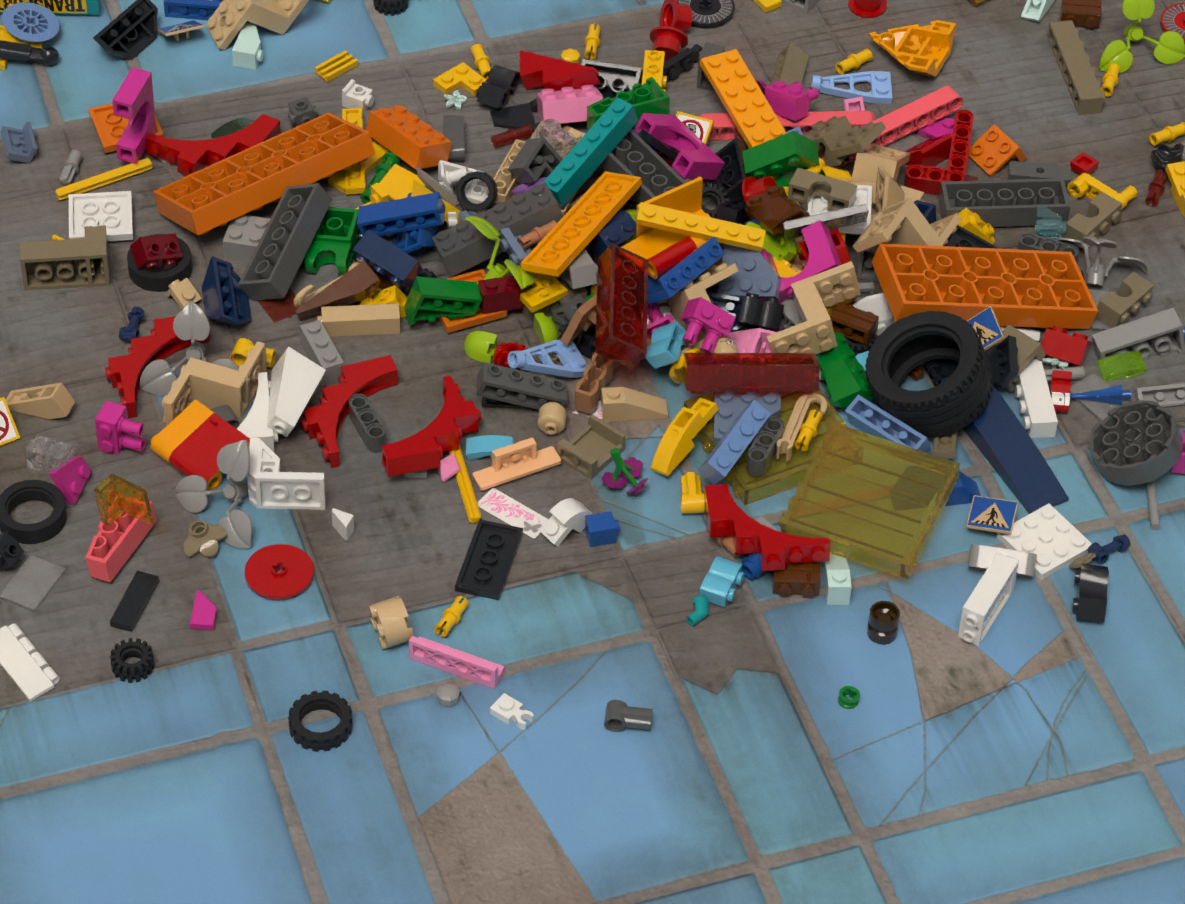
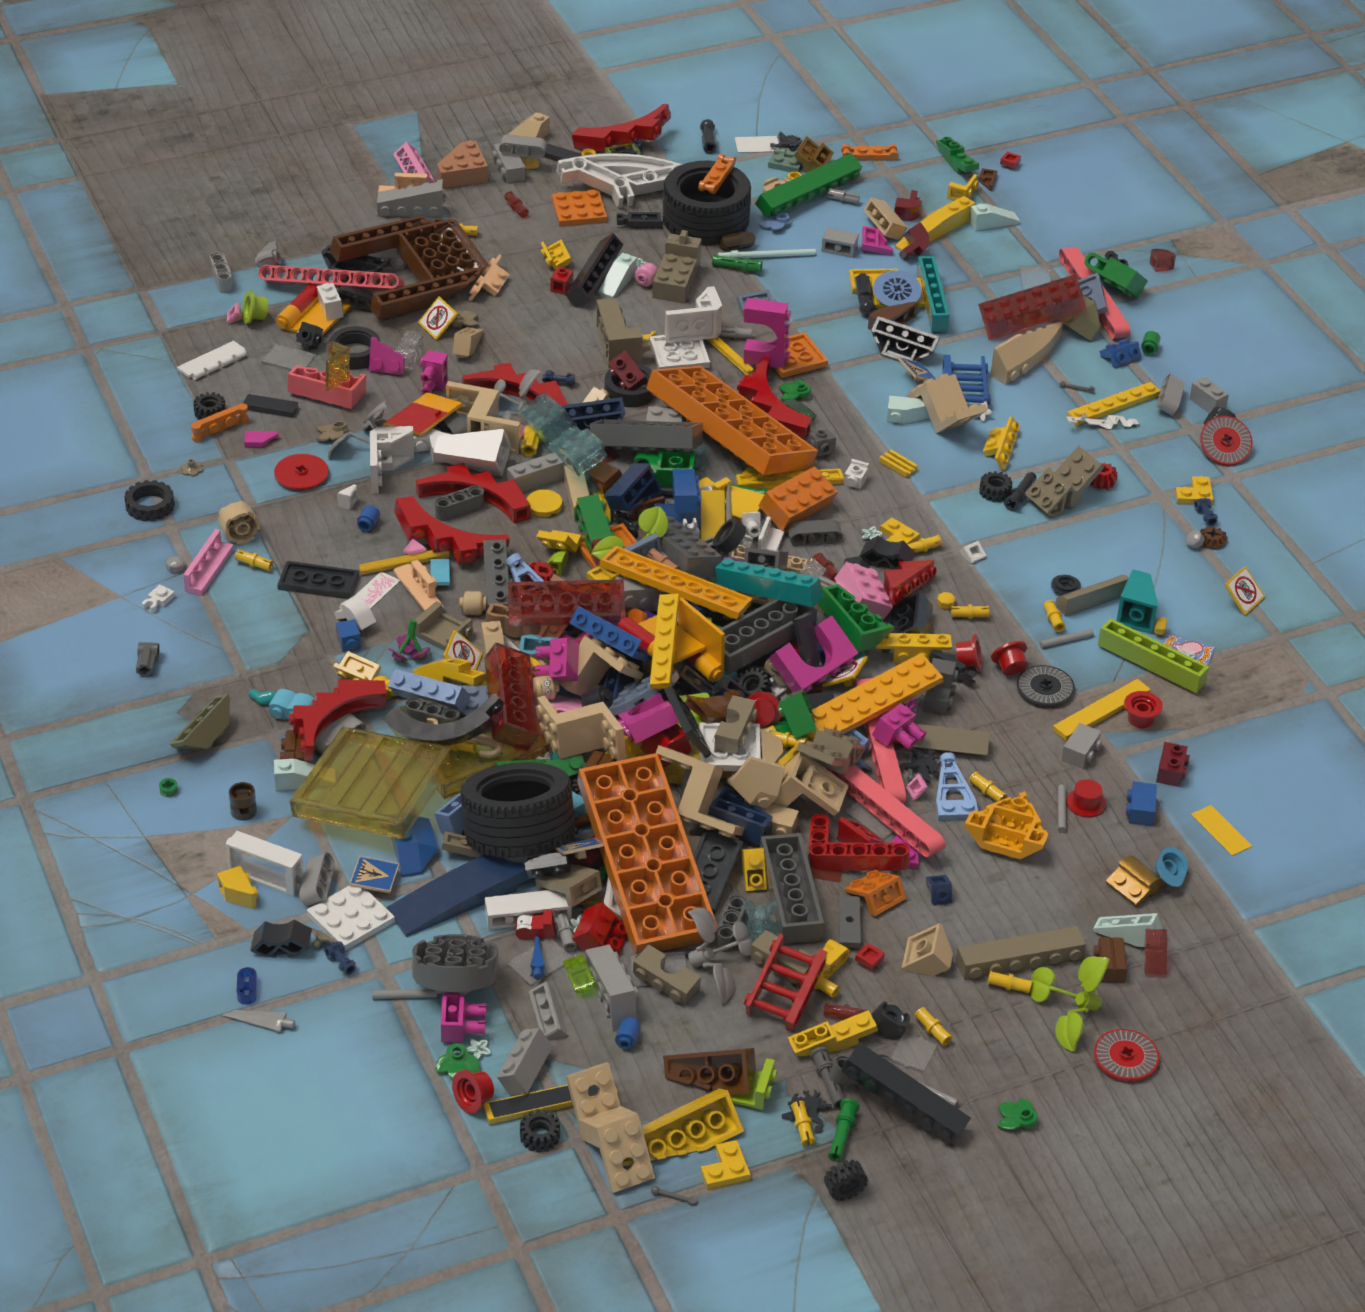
camera: 85 degrees right, 5 degrees down
none -> olive wedge [170,694,230,751]
none -> dark tan plant [181,459,203,477]
none -> orange plate [191,403,249,443]
none -> yellow slope [217,866,259,909]
none -> clear blue beam [236,967,257,1005]
none -> yellow bracket [333,651,382,680]
none -> blue brick [357,505,380,532]
none -> black arch [382,693,505,746]
none -> piece [443,629,483,670]
none -> clear light blue bracket [517,393,607,477]
none -> yellow tile [527,490,562,517]
none -> yellow bracket [536,530,582,552]
none -> white bracket [665,286,722,343]
none -> red fence [744,934,827,1033]
none -> green plate [779,380,811,401]
none -> reddish brown slope [868,301,917,330]
none -> black piece [899,749,942,783]
none -> tan slope [902,923,953,976]
none -> dark blue bracket [926,875,952,905]
none -> white slope [959,541,987,564]
none -> light grey bar [1058,784,1066,833]

